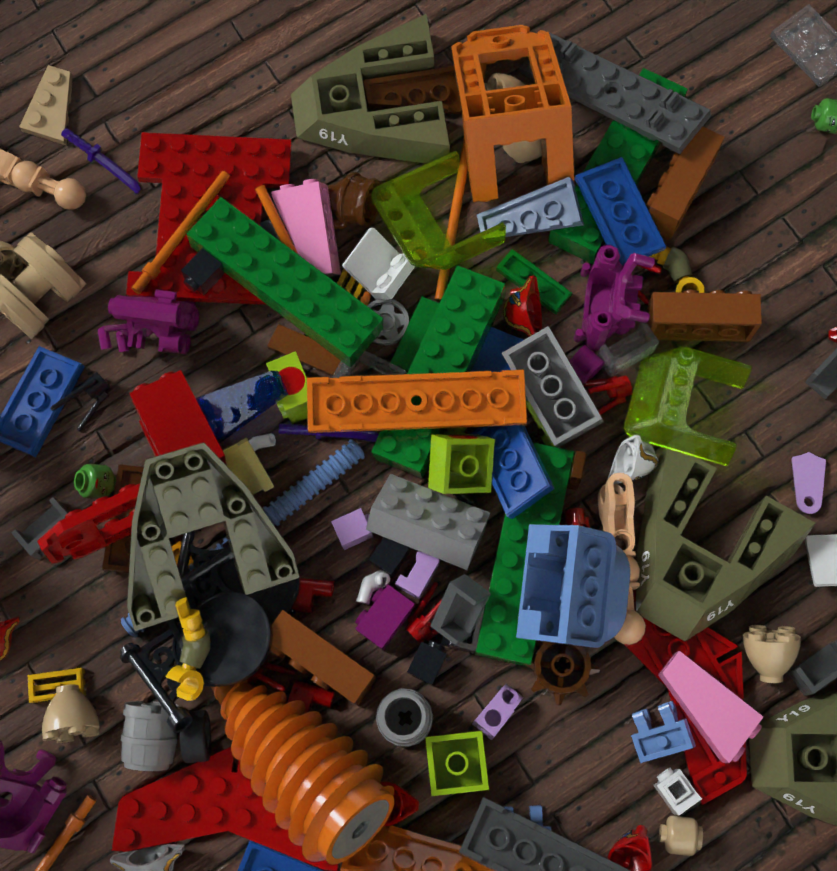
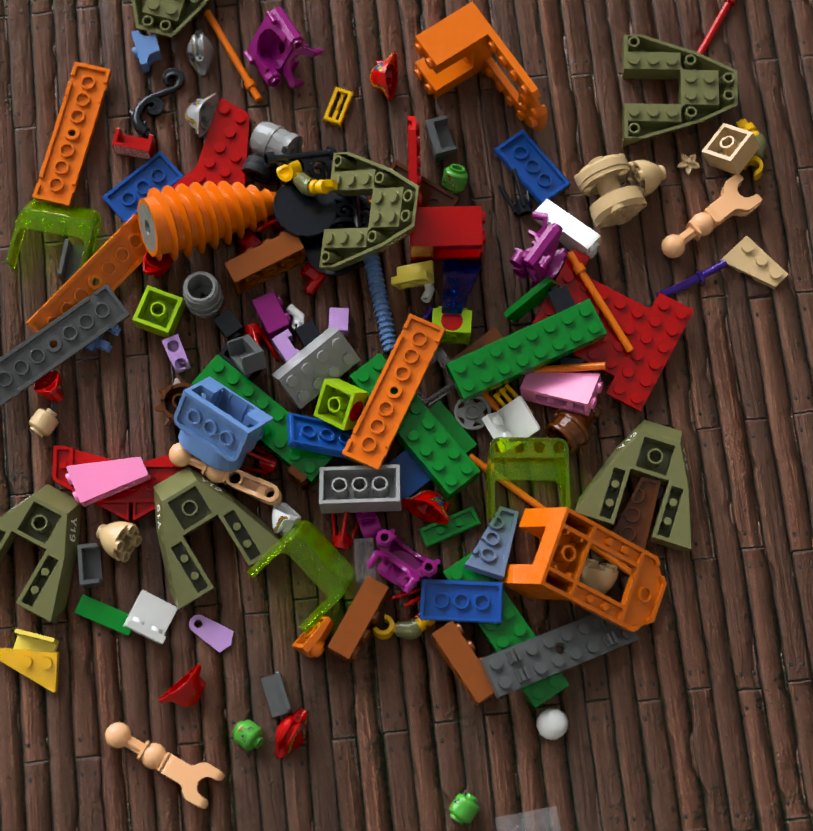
camera: 110 degrees right, 0 degrees up
tan piece [42,684,100,743] -> none
medium blue plate [631,701,696,763] -> none
white window [654,767,702,816] -> none
none -> orange slope [292,615,334,658]
none -> green tile [504,276,558,323]
none -> white slope [534,199,600,260]
none -> white hair [536,708,568,740]

